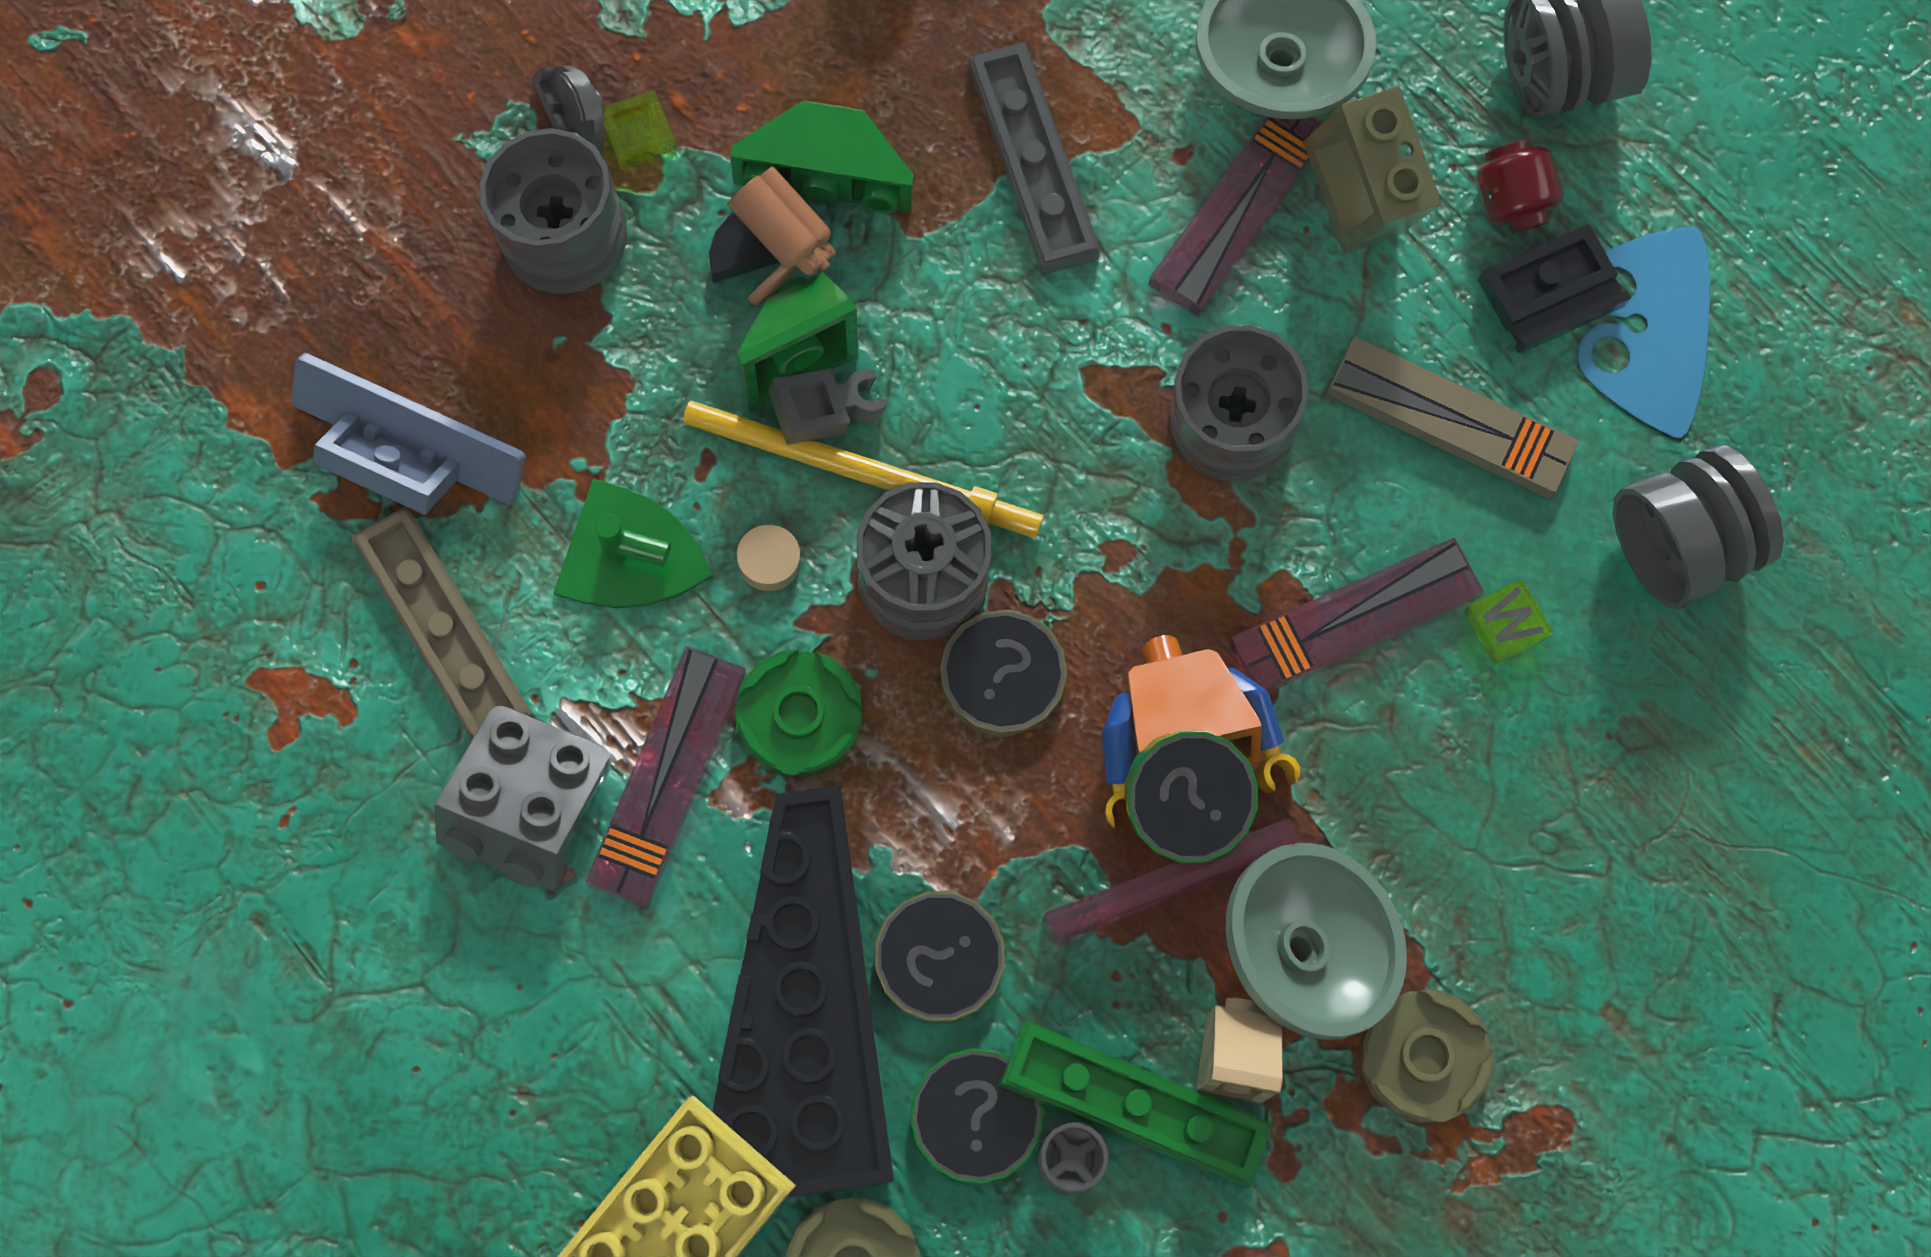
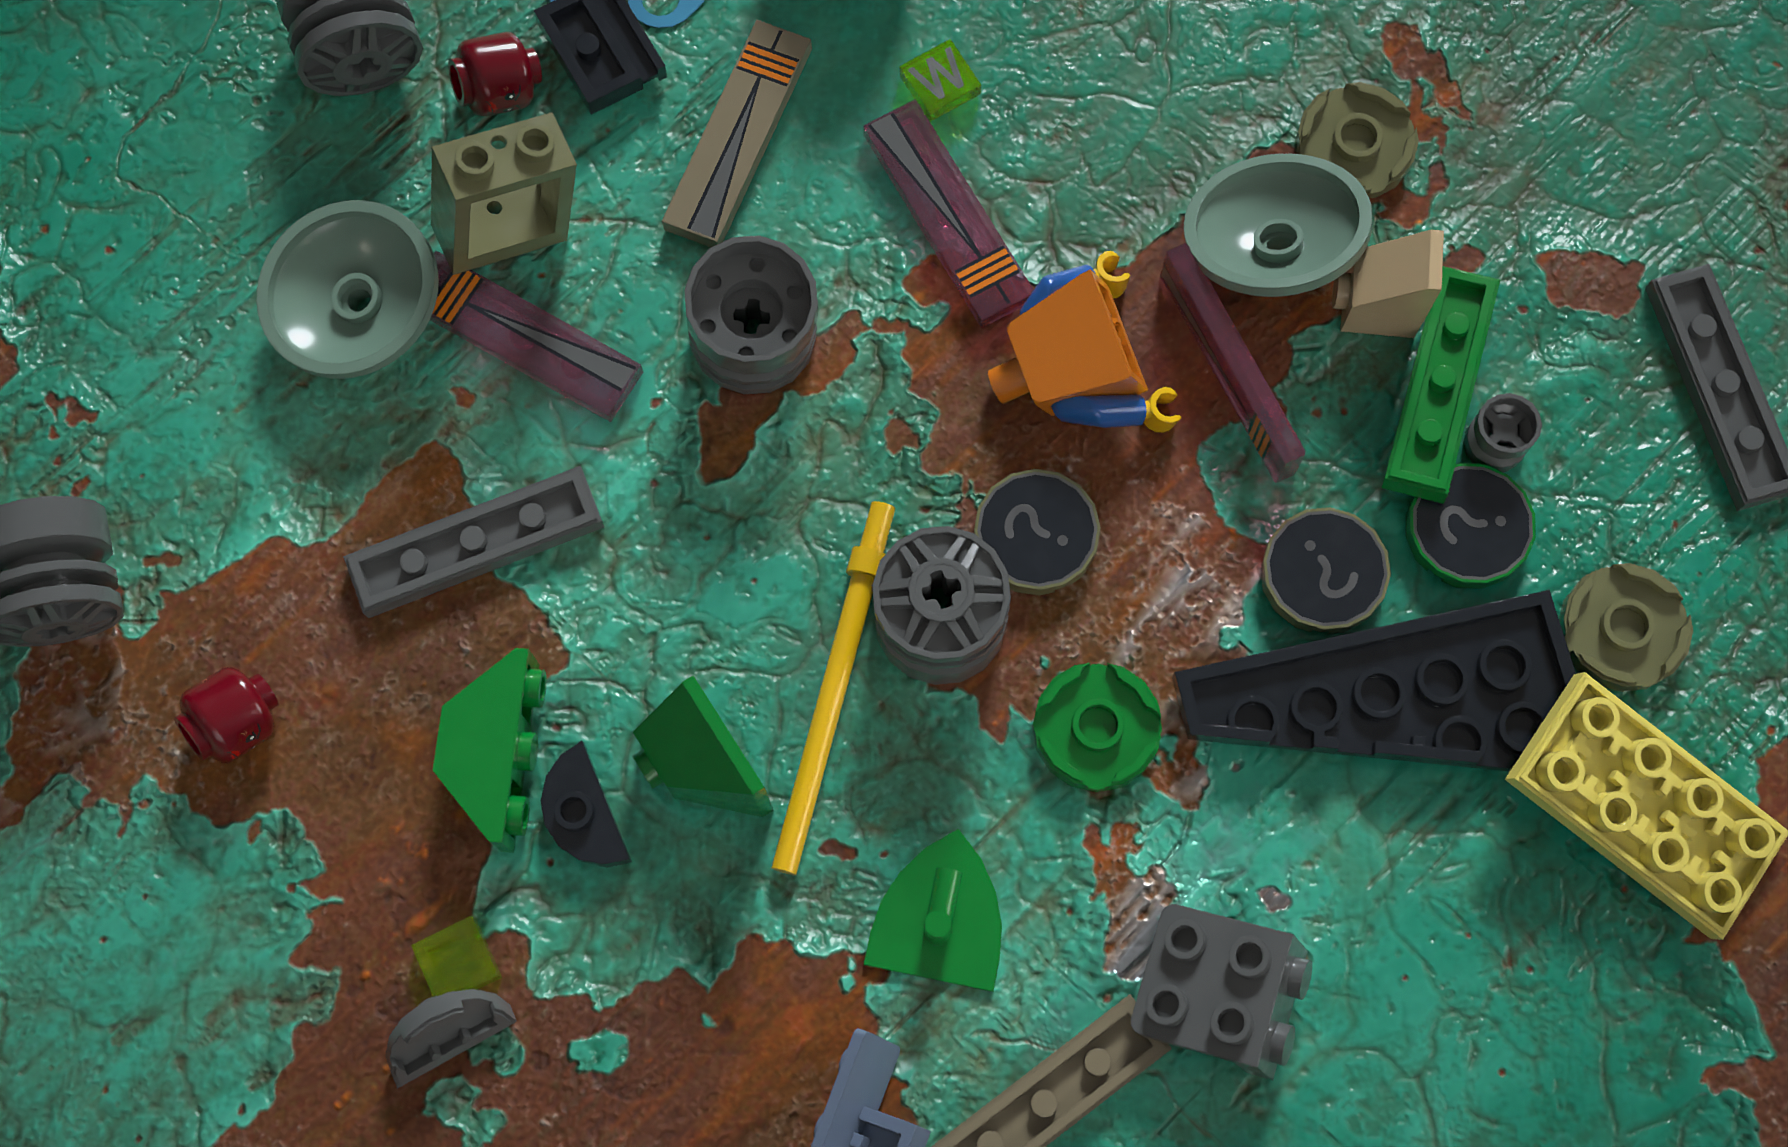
camera: 85 degrees left, 0 degrees up
dark grey wheel [479,128,628,294] -> none
clear pink tile [585,646,746,909] -> none
nougat piece [727,167,836,306] -> none
tan tile [737,525,801,591] -> none
dark grey plate [768,368,887,445] -> none
black tile [1124,729,1258,862] -> none

